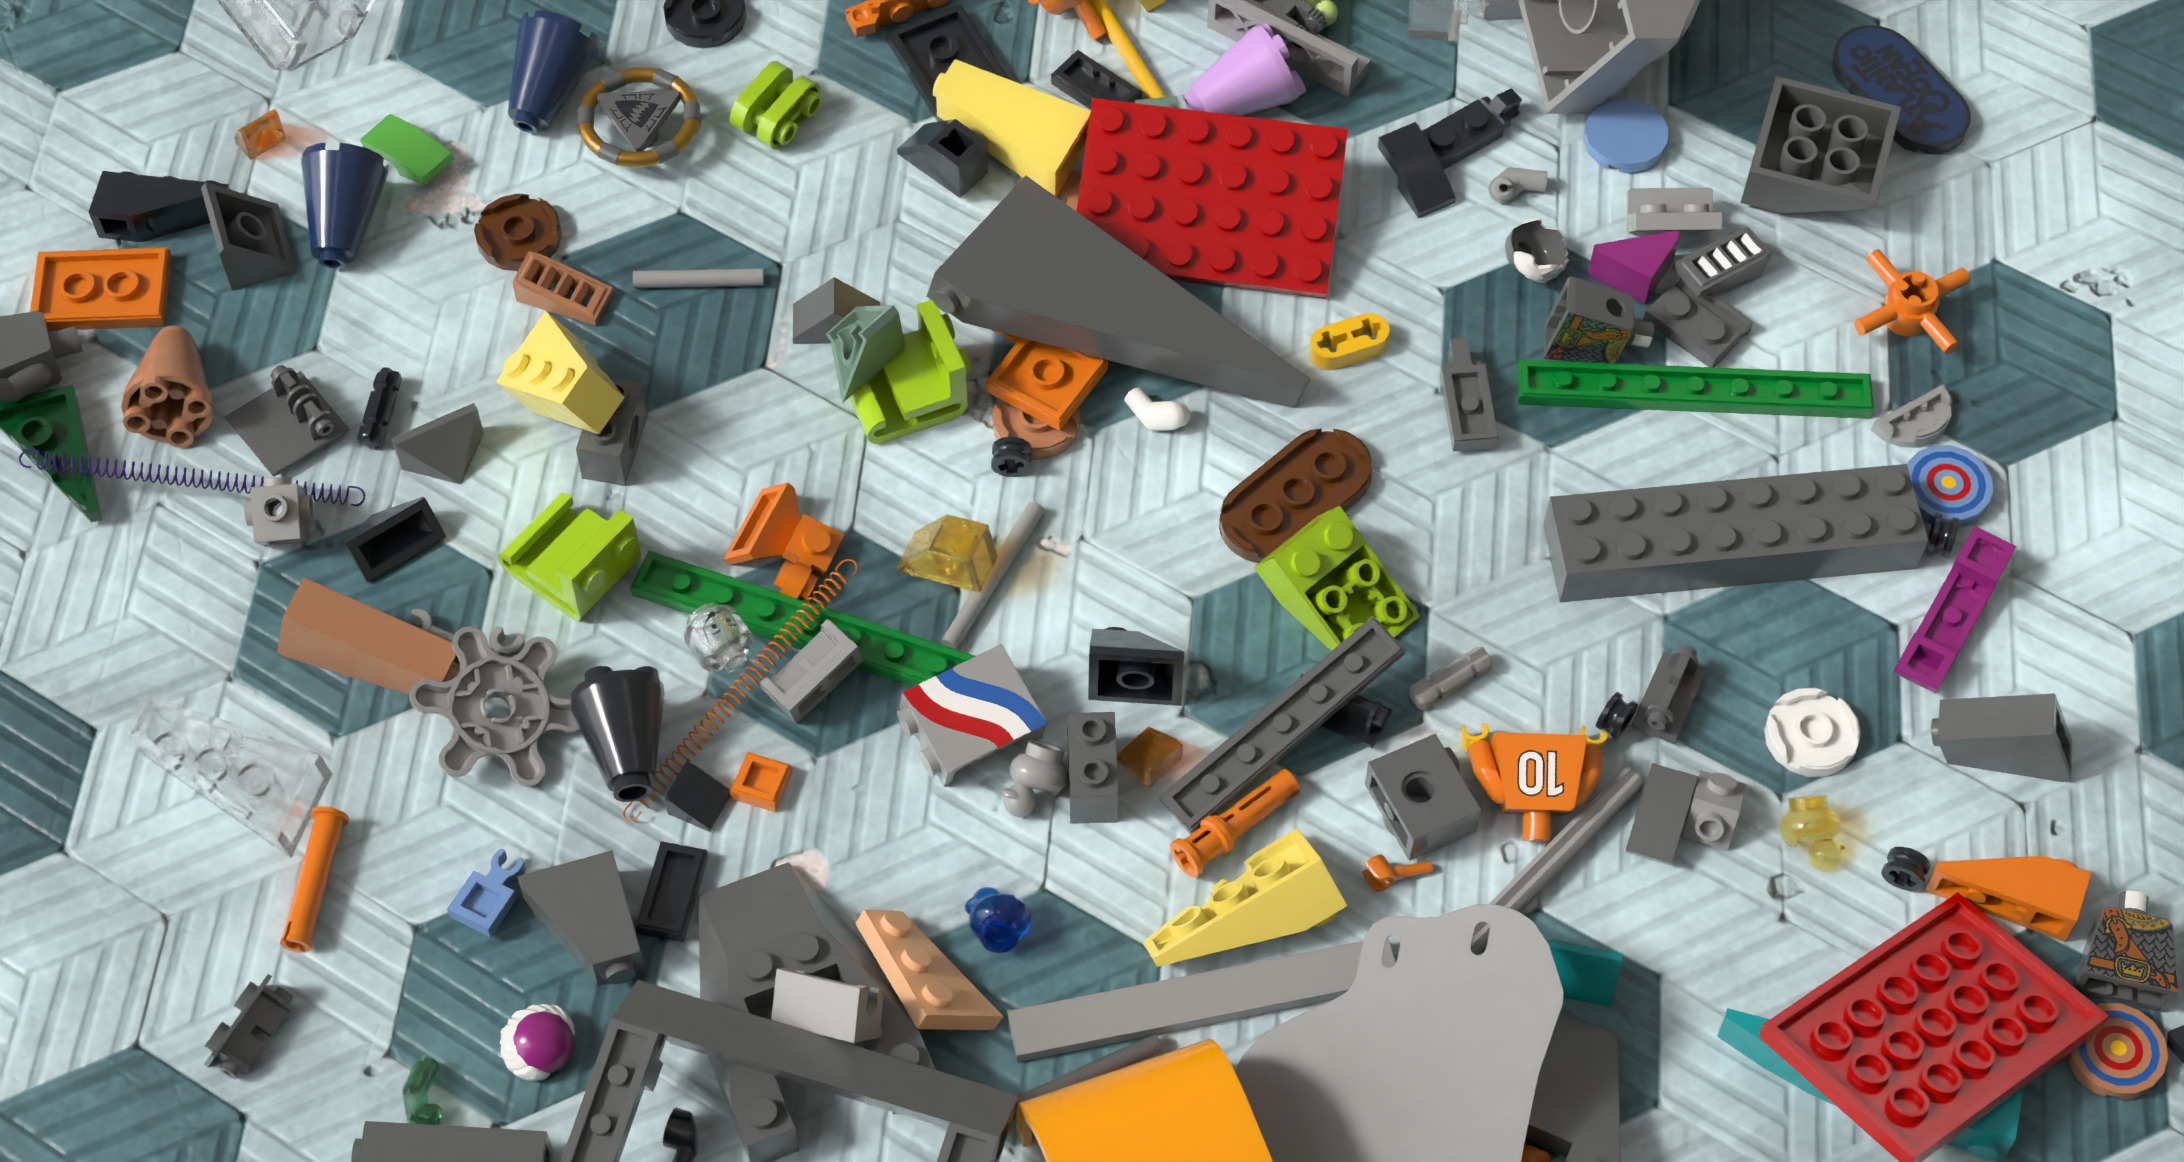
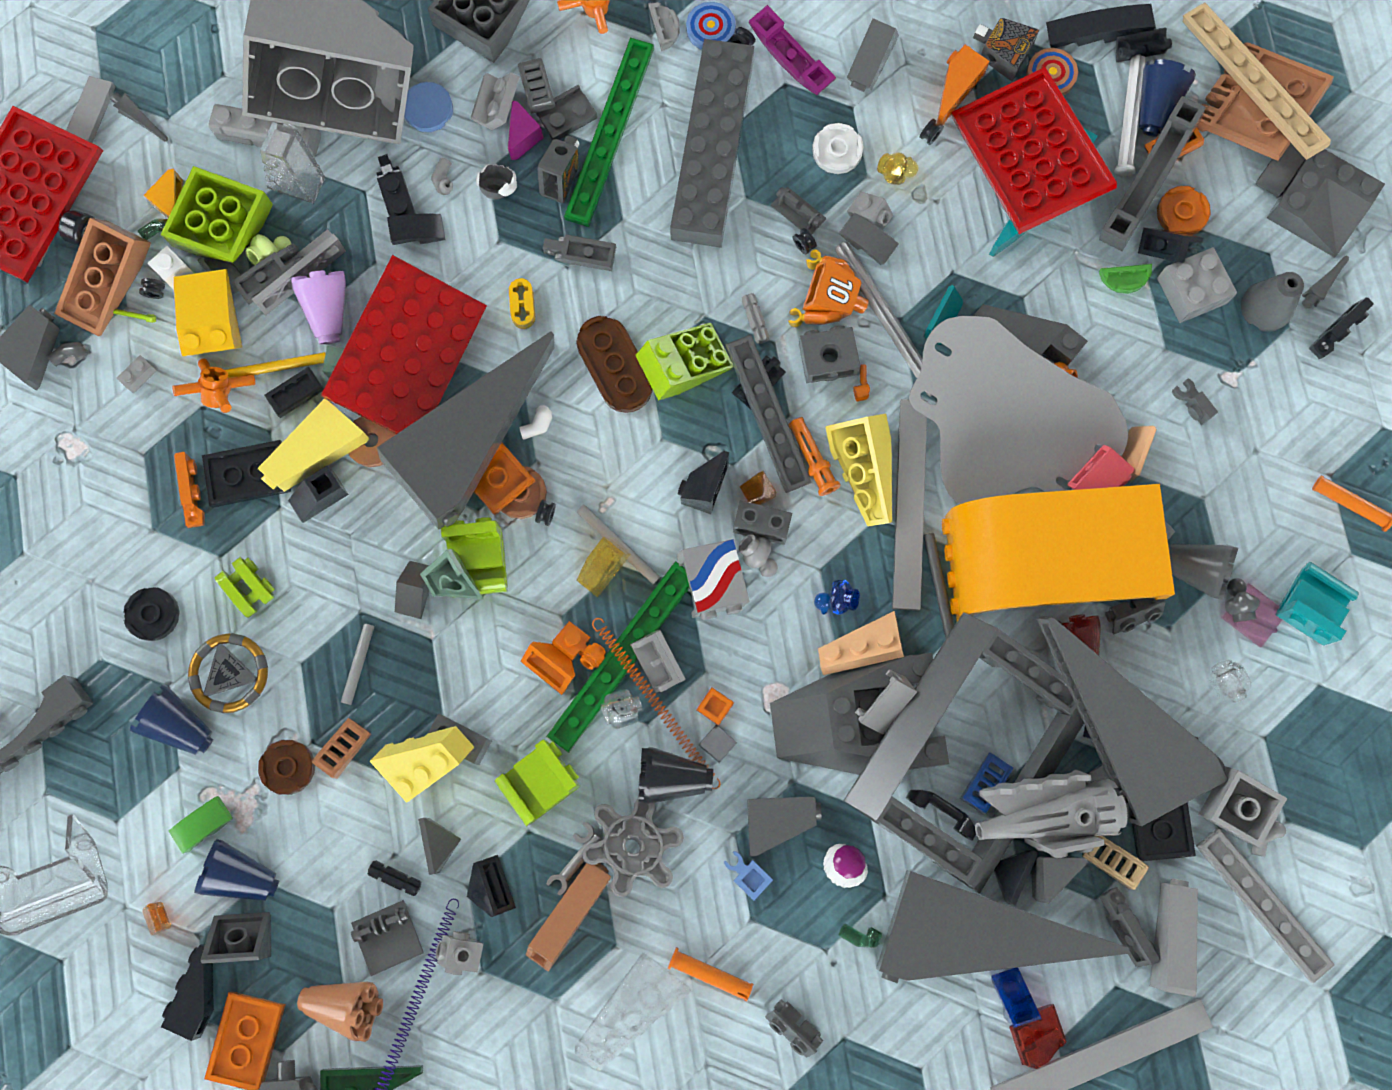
camera: 70 degrees left, 20 degrees up
black tile [635,841,709,943] -> none

